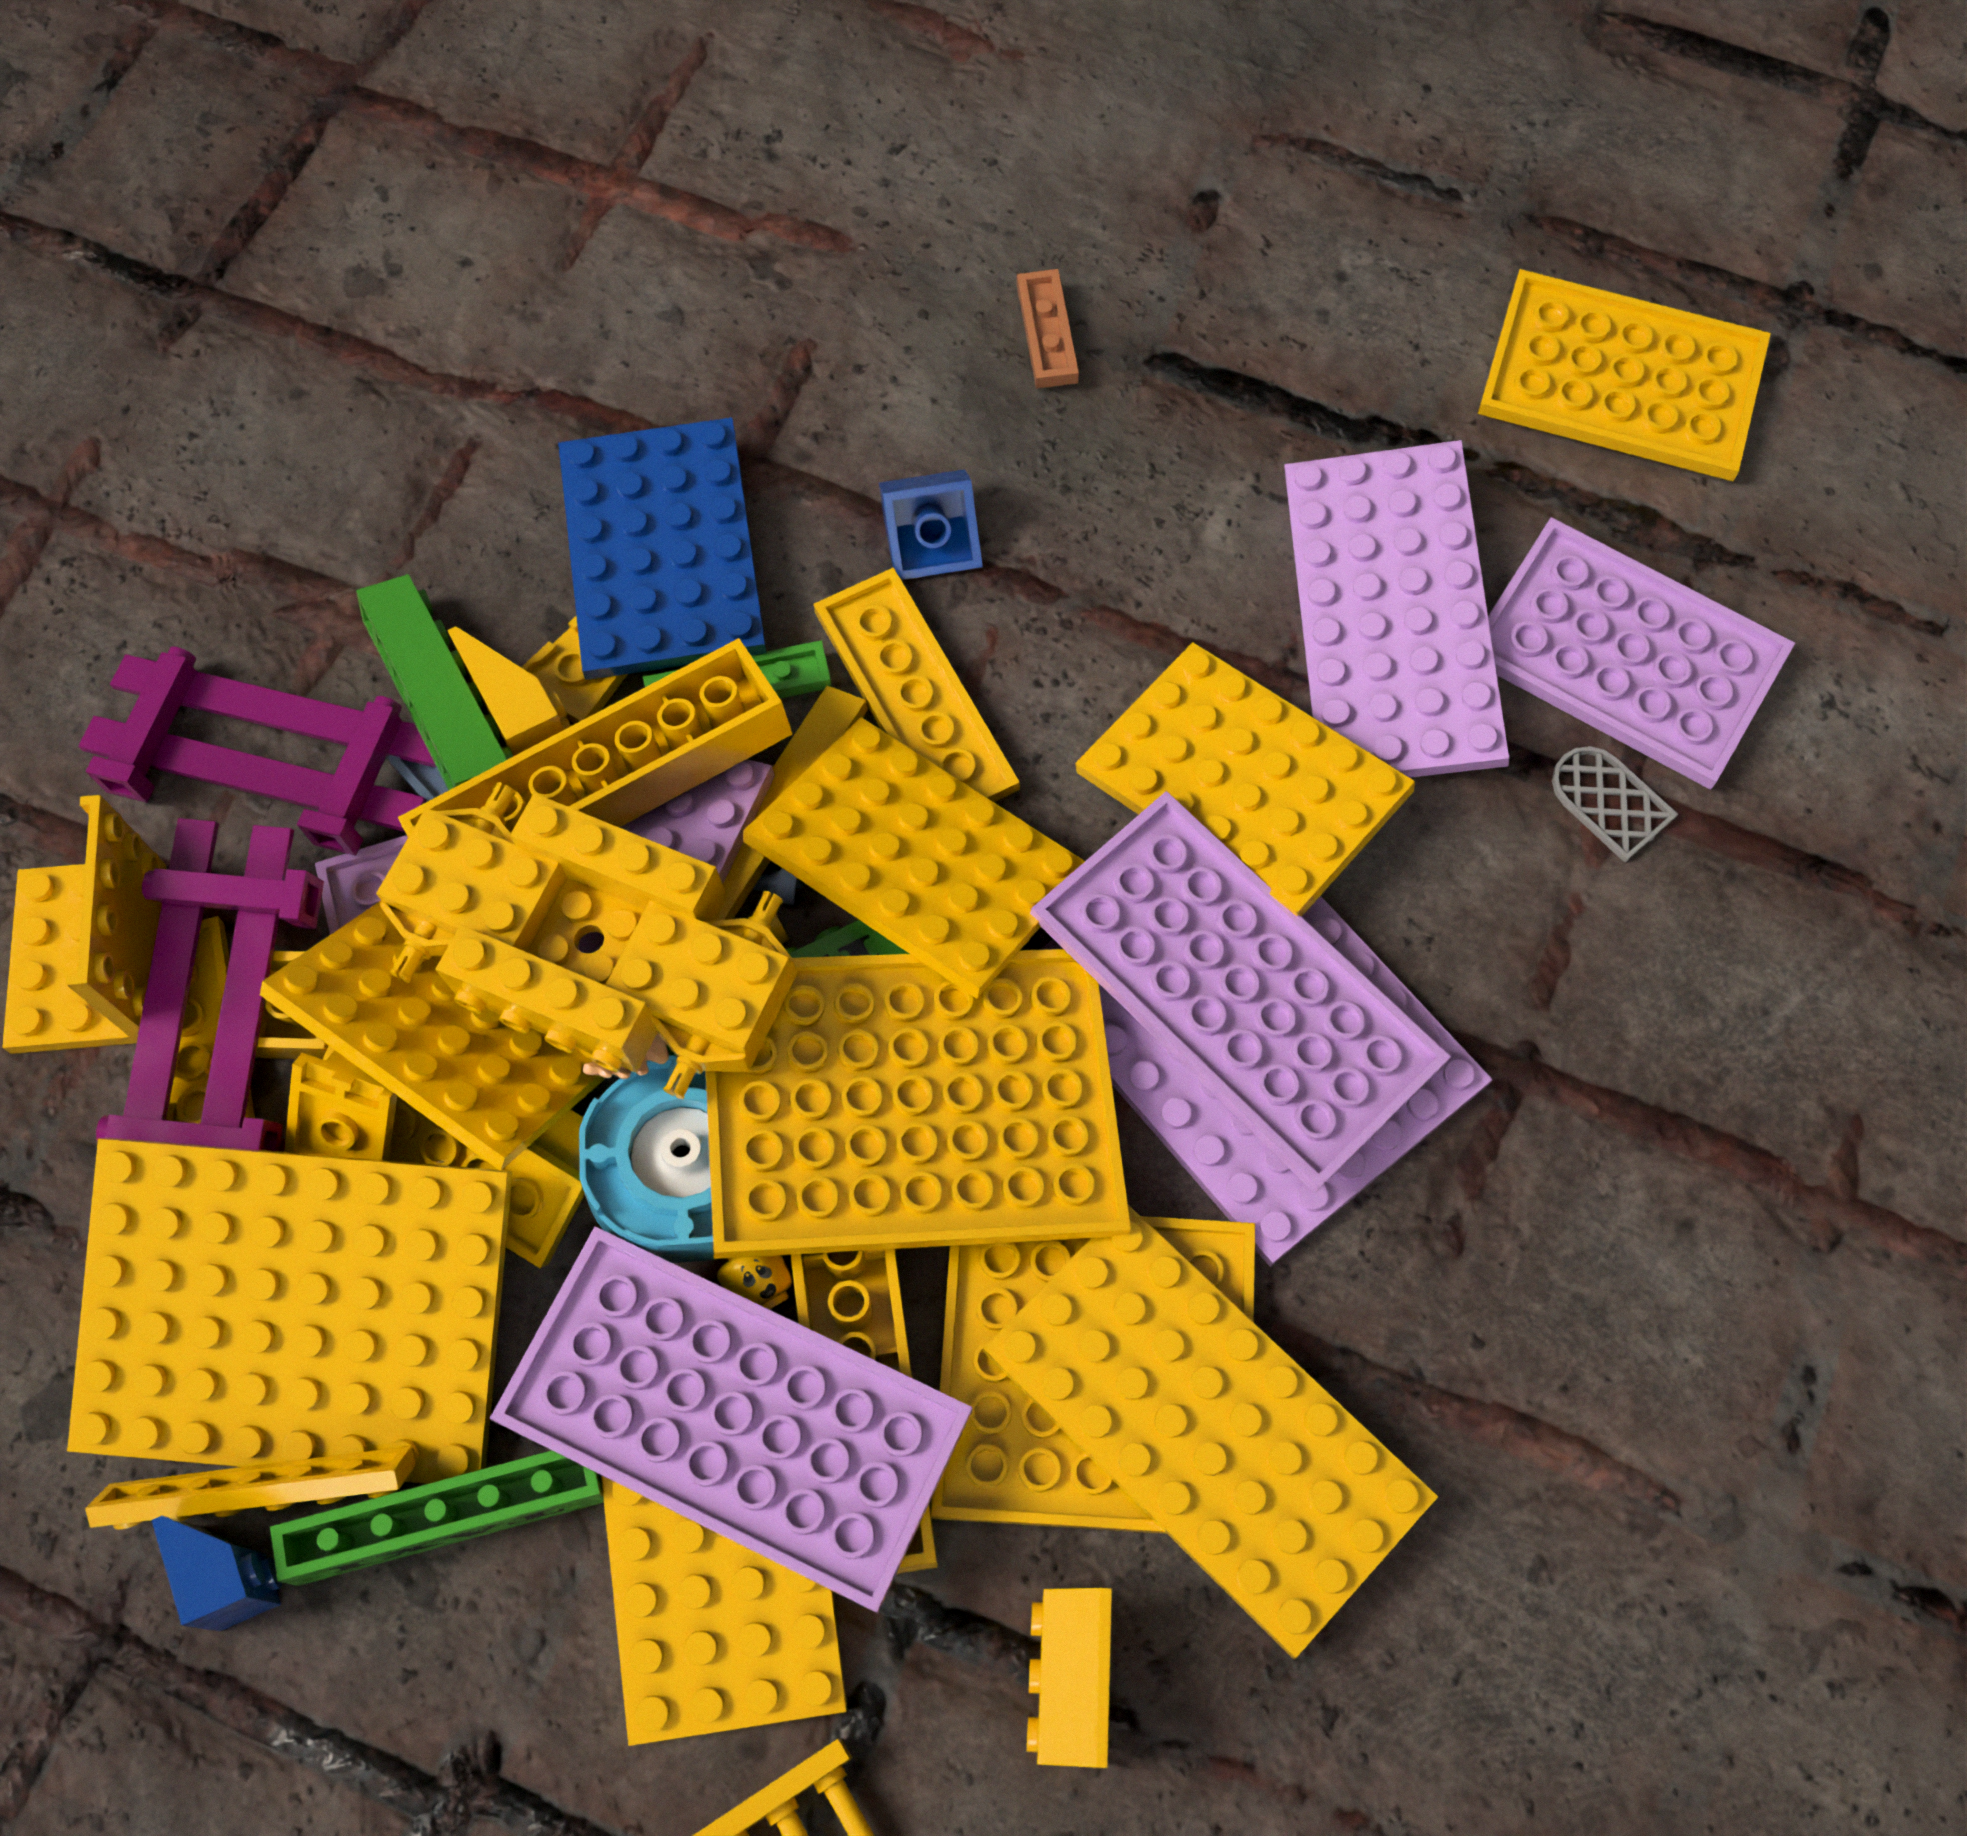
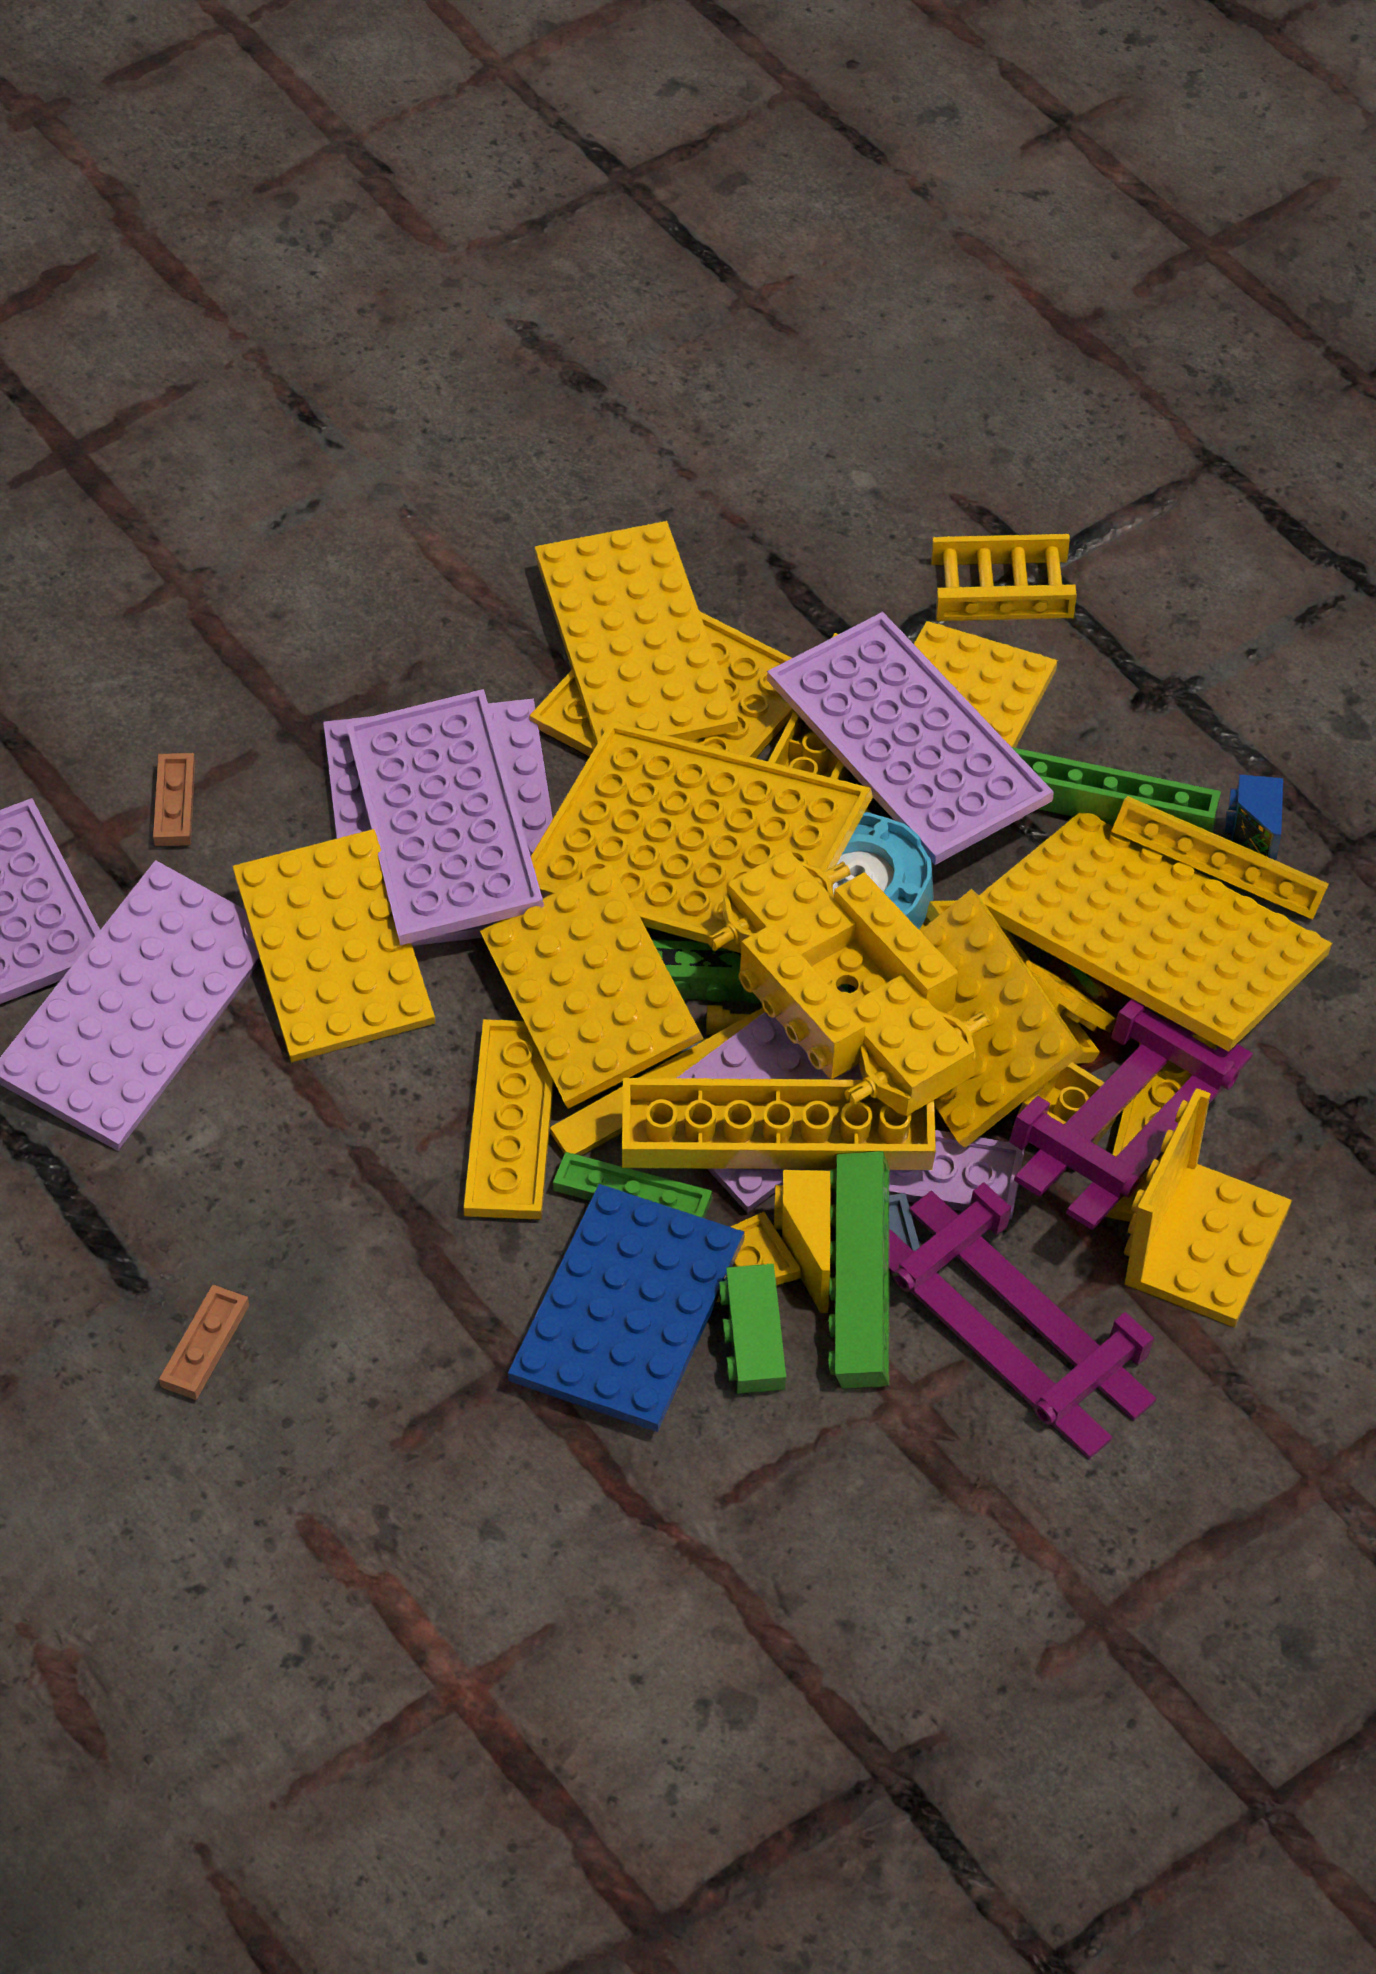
camera: 150 degrees left, 15 degrees down
blue slope [879,469,983,580] -> none
yellow slope [1026,1588,1112,1768] -> none
light grey window [1552,746,1678,863] -> none
none -> nougat plate [153,753,196,846]
none -> bright green brick [719,1264,786,1394]

